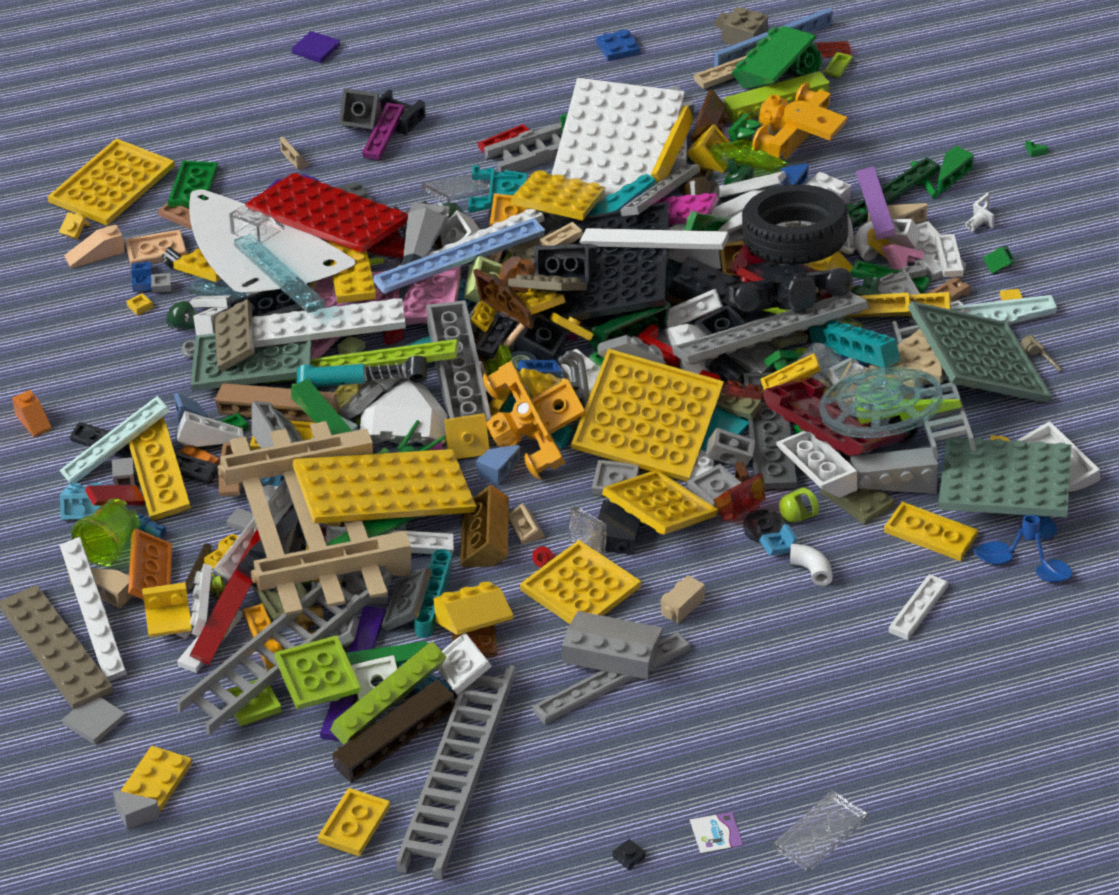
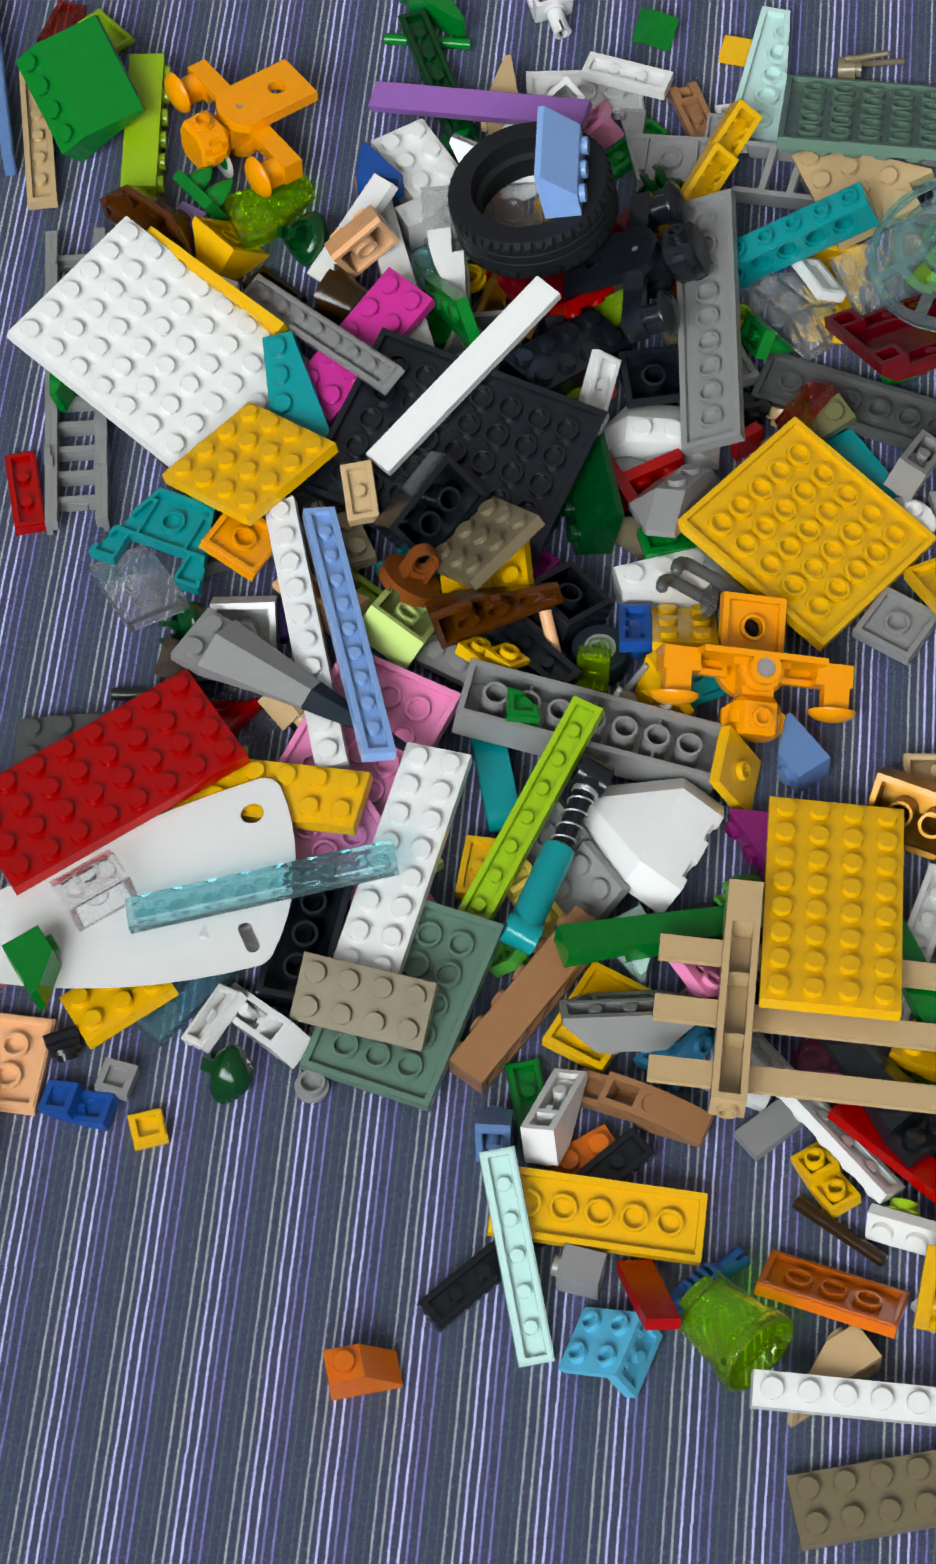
camera: 65 degrees left, 15 degrees up
green plant [397,420,446,453] -> none
yellow plate [550,312,593,340] -> none
yellow tile [760,353,822,391] -> none
none -> green slope [2,925,61,1011]
none -> light nougat slope [324,204,400,278]
none -> green tile [506,687,540,724]
none -> light blue slope [534,106,590,219]

